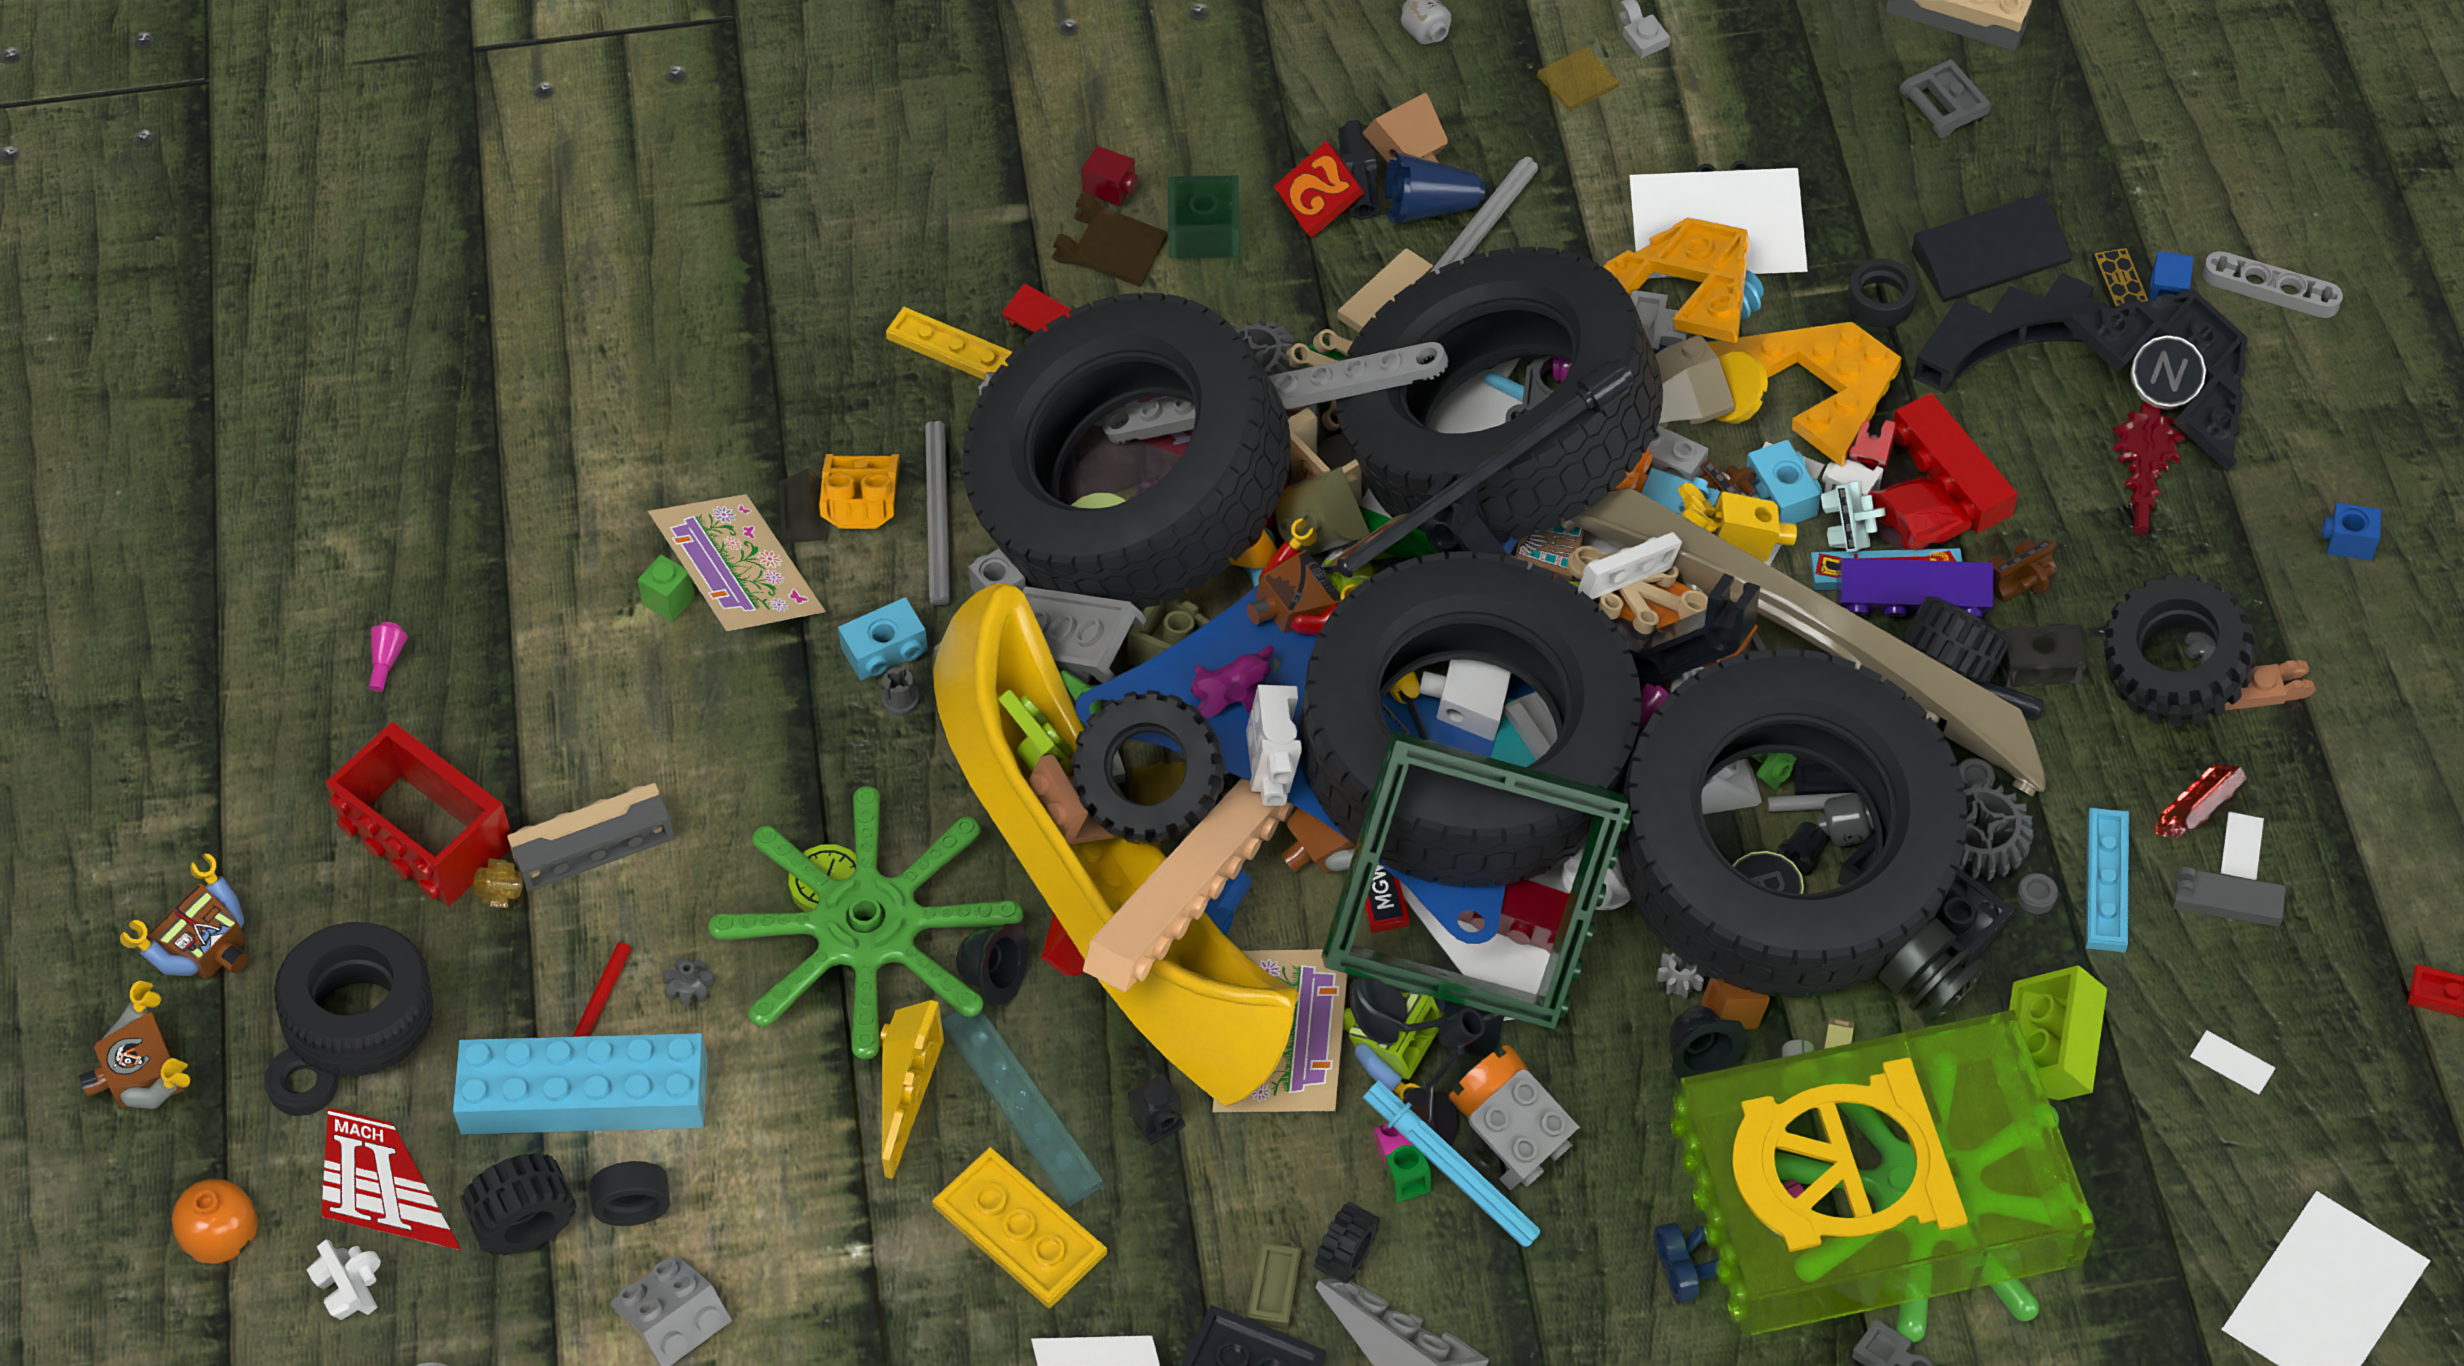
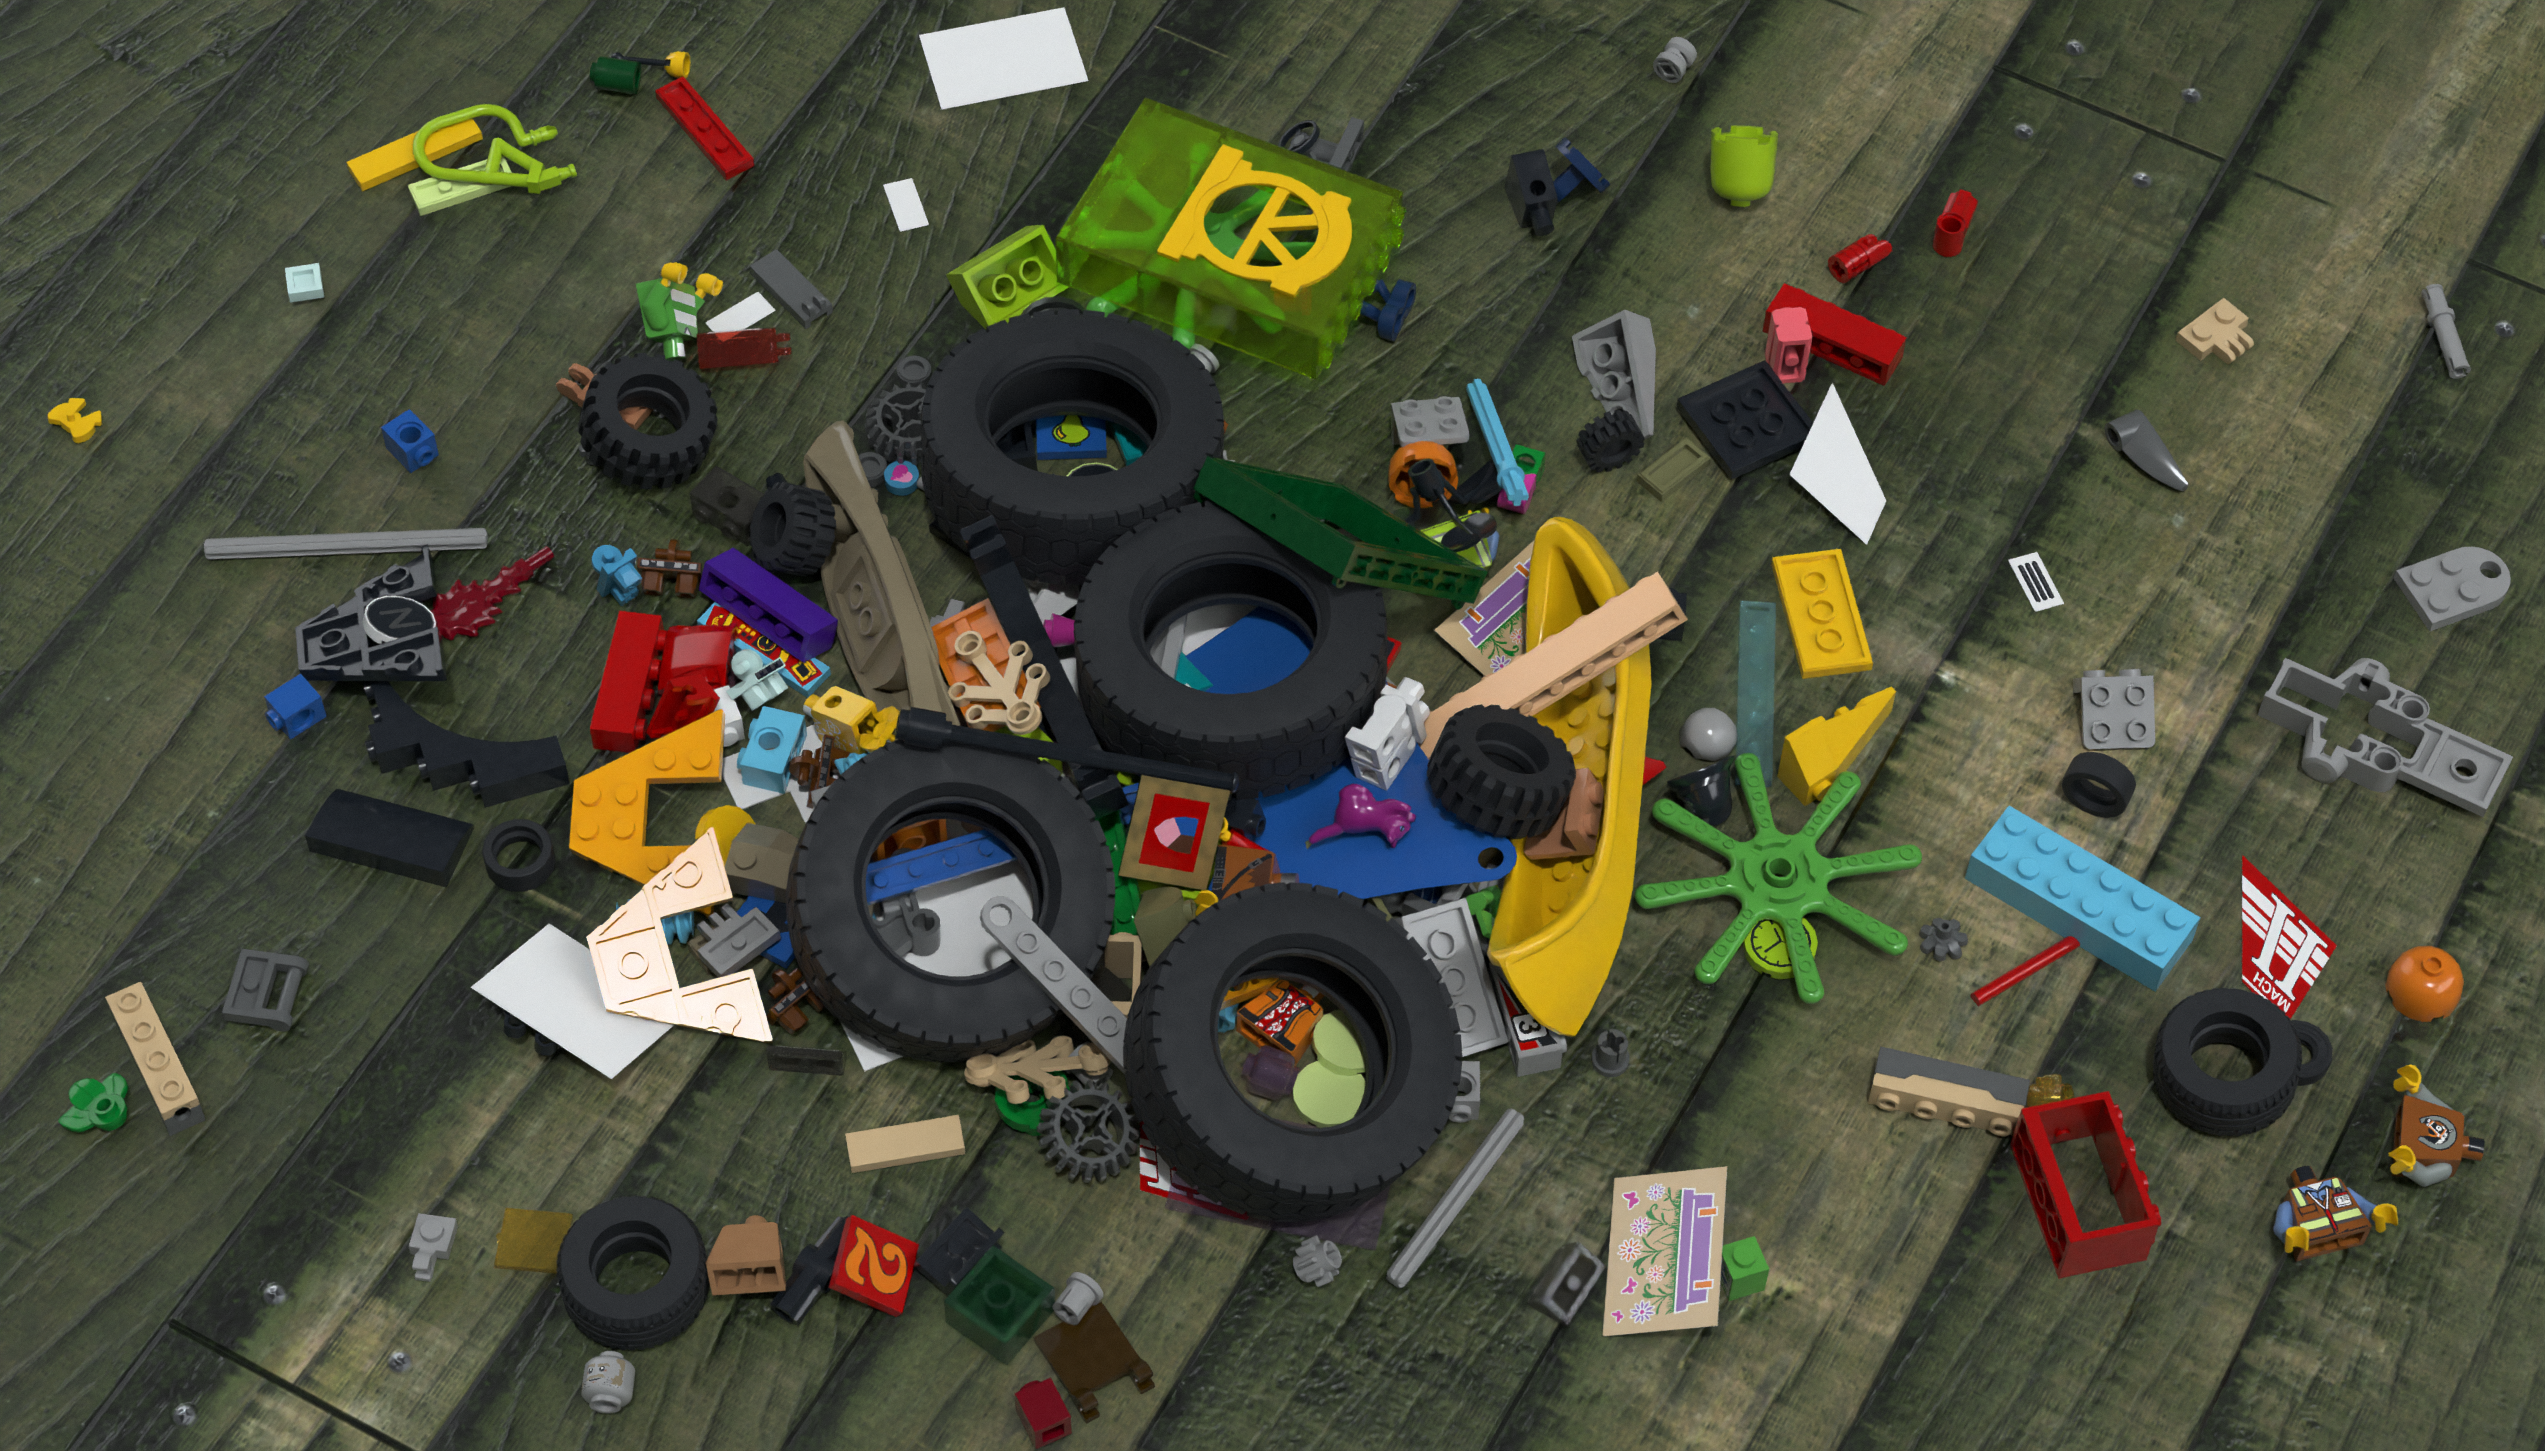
camera: 145 degrees left, 0 degrees up
white hips [307,1239,381,1320] -> none
dark pink cone [368,622,408,692] -> none
black tyre [460,1153,577,1256] -> none
light orange slope [819,454,899,529] -> none
medium azure brick [838,597,928,681] -> none
yellow tile [886,307,1012,380] -> none
lime plate [998,689,1074,775] -> none
red hinge [1002,283,1072,333] -> none
dark blue cone [1385,152,1485,223] -> none
light grey axle [1429,156,1538,274] -> none
white plate [1578,532,1682,599] -> none
black piece [1669,1006,1748,1084] -> none
medium azure tile [2086,808,2129,952] -> none
black tile [2091,247,2149,308] -> none
light grey beam [2202,251,2343,318] -> none
none -> light grey axle [204,528,488,559]
none -> black tyre [556,1195,710,1351]
none -> dark azure hips [591,545,642,606]
none -> bright green torso [636,262,723,361]
none -> black bracket [914,1207,1005,1296]
none -> light grey bush [1053,1272,1103,1325]
none -> light grey hair [1679,708,1738,761]

